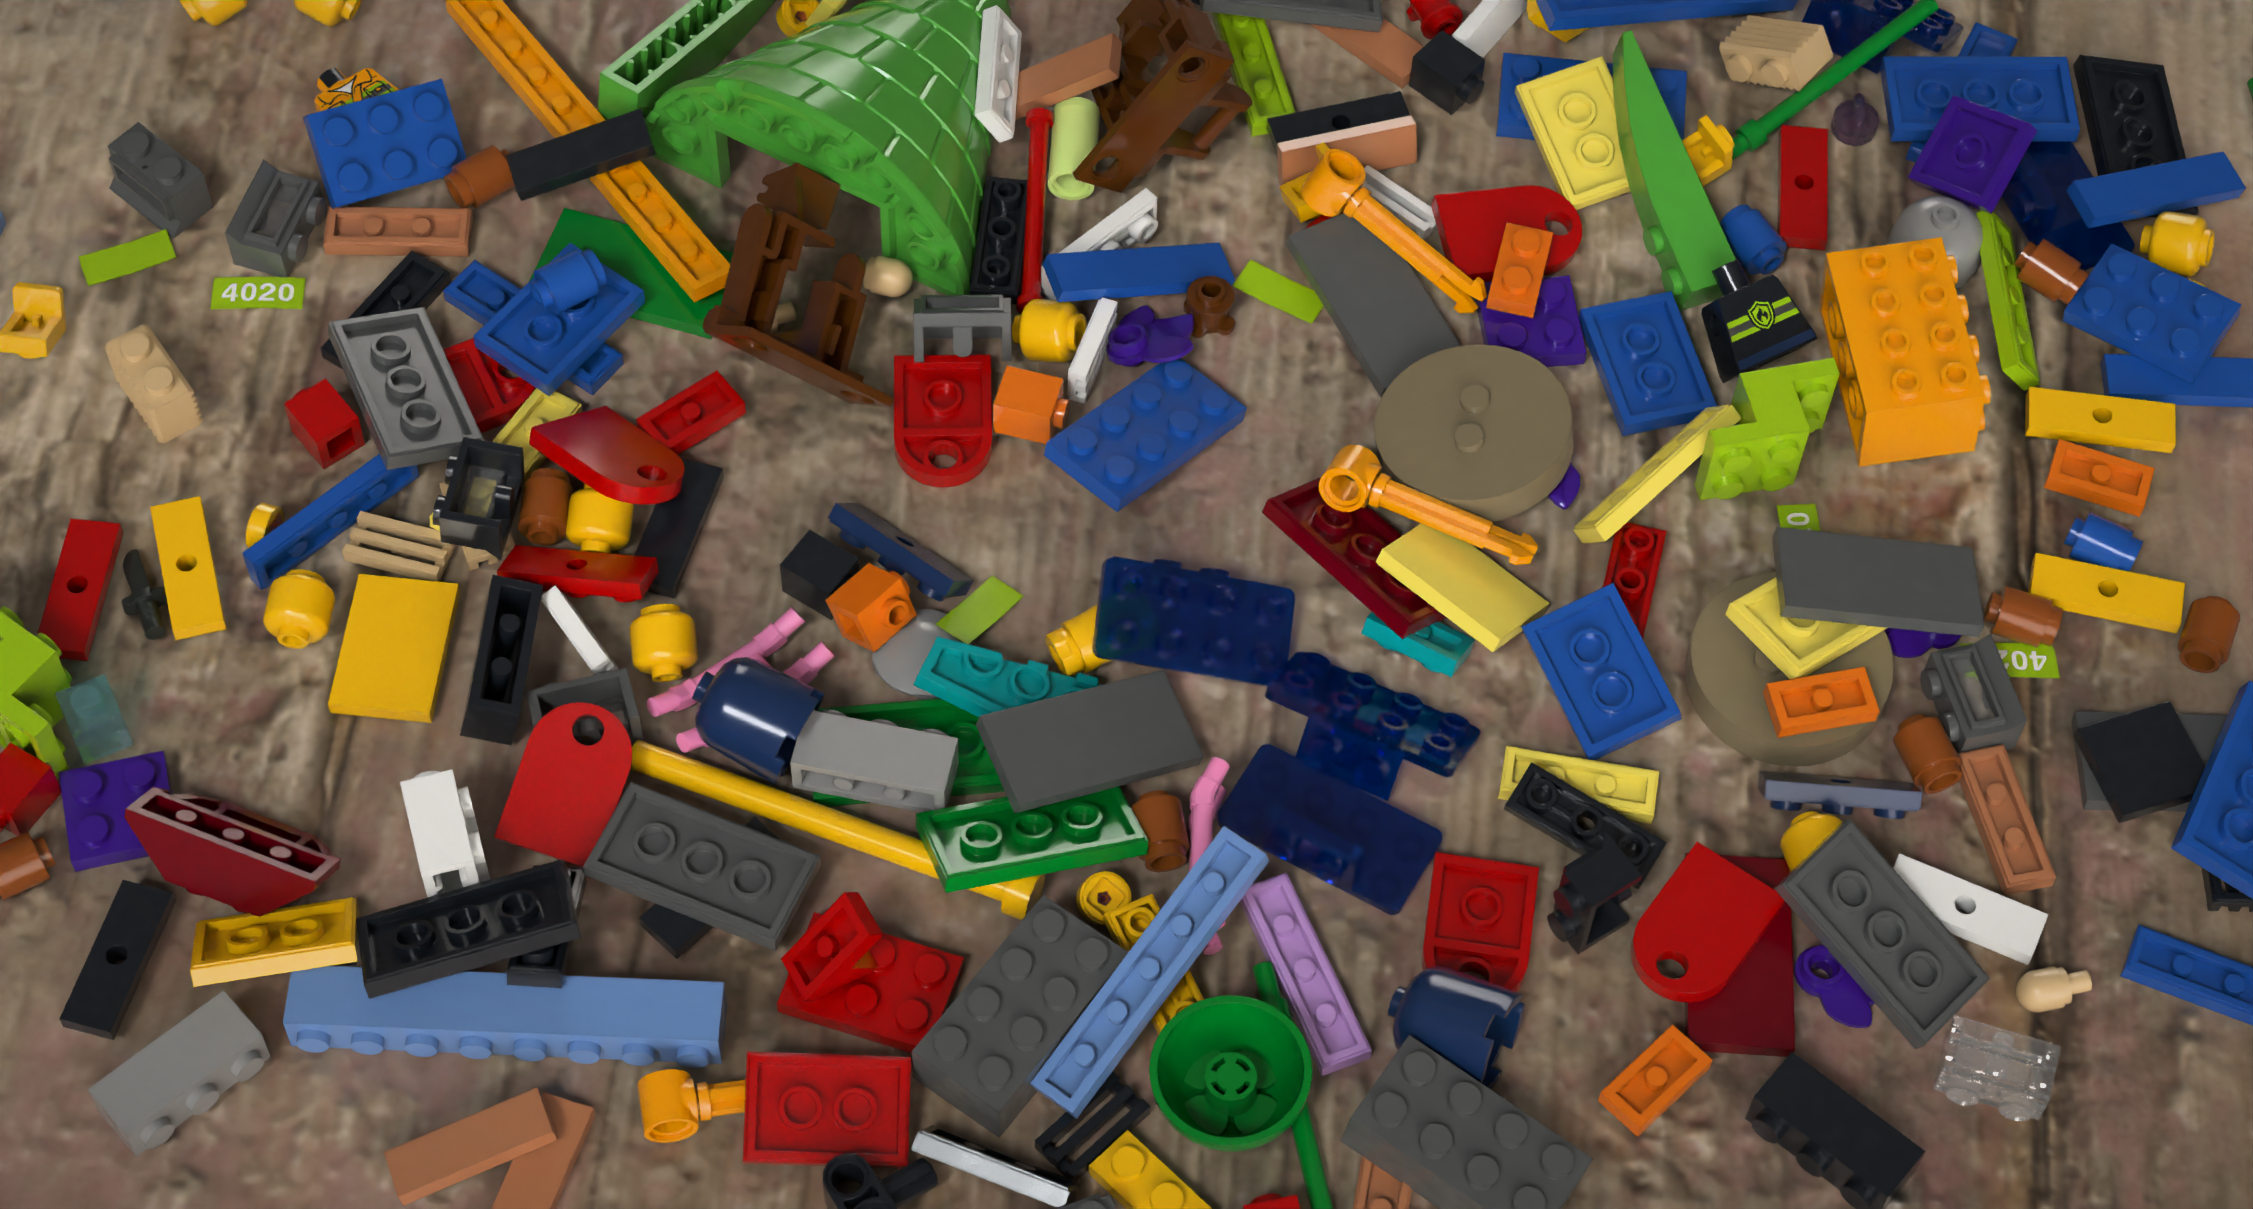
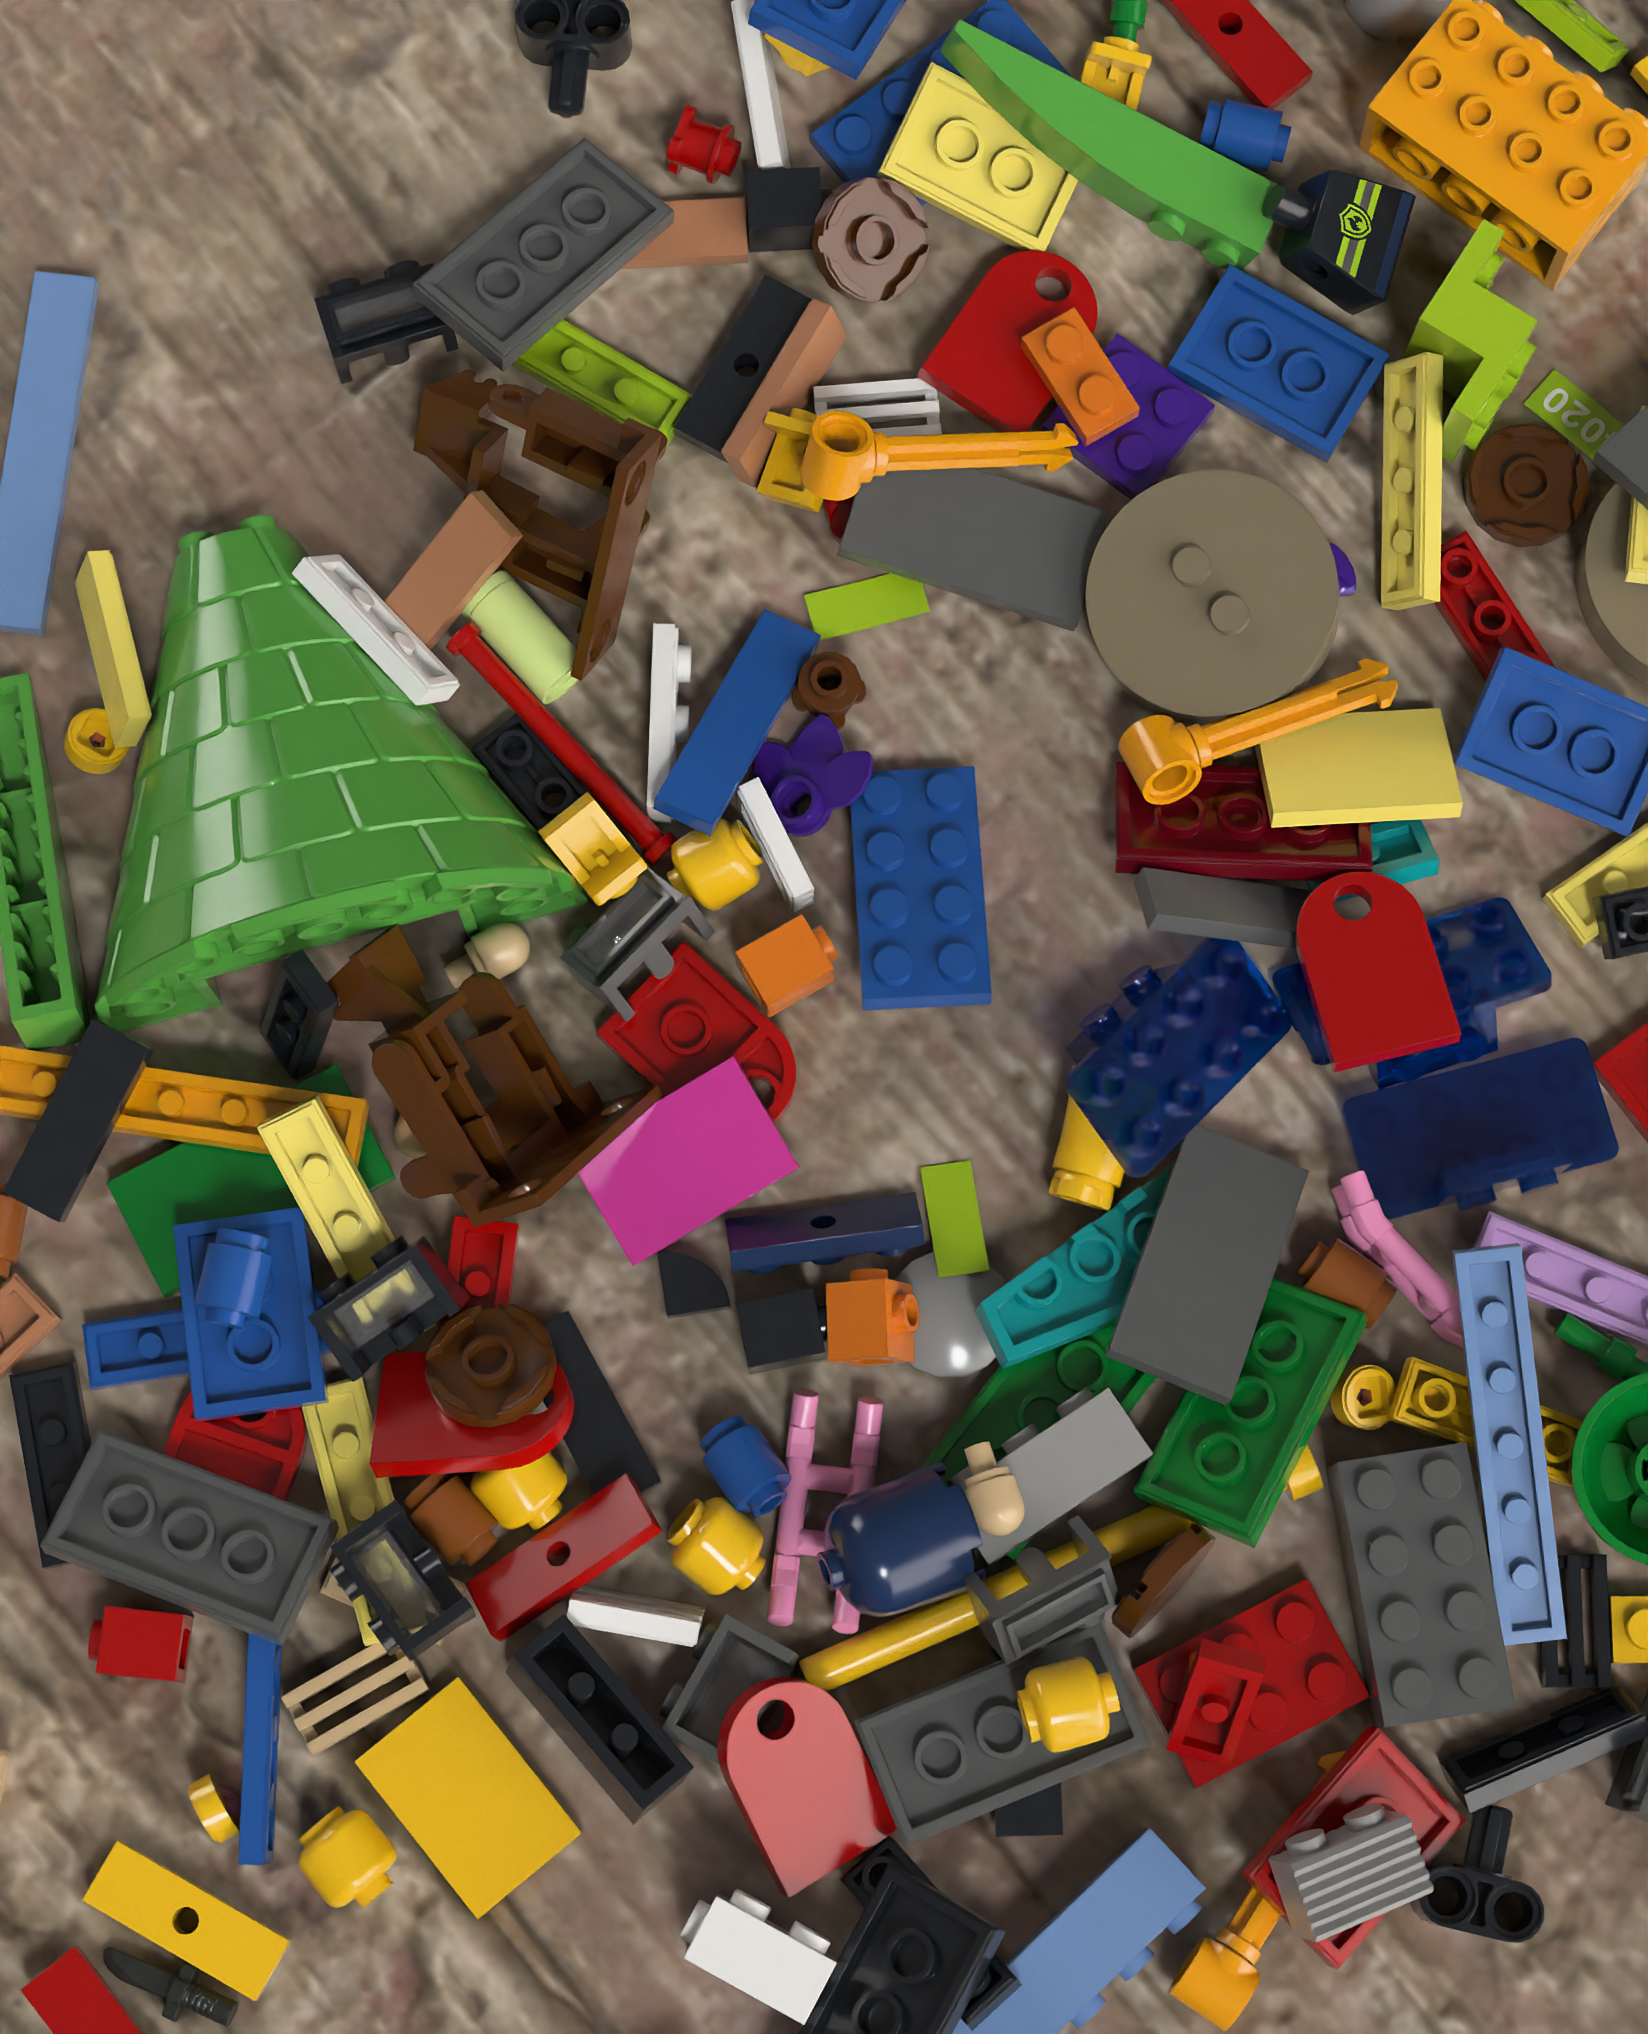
camera: 45 degrees left, 20 degrees up
none -> light yellow tile [257,1094,438,1332]
none -> black tile [260,949,340,1080]
none -> black window [308,1235,471,1382]
none -> reddish brown tile [425,1303,557,1428]
none -> yellow bracket [538,792,647,906]
none -> dark pink tile [578,1056,800,1266]
none -> black tile [658,1252,731,1319]
none -> blue brick [700,1416,791,1516]
none -> tile [812,177,929,303]
none -> dark grey window [963,1515,1121,1665]
none -> tan cylinder [964,1441,1025,1536]
none -> yellow head [1016,1656,1120,1753]
none -> reddish brown tile [1111,1523,1216,1638]
none -> dark grey tile [1134,867,1311,949]
none -> light grey brick [1268,1804,1434,1943]
none -> red tile [1295,872,1462,1073]
none -> reddish brown tile [1463,423,1590,547]

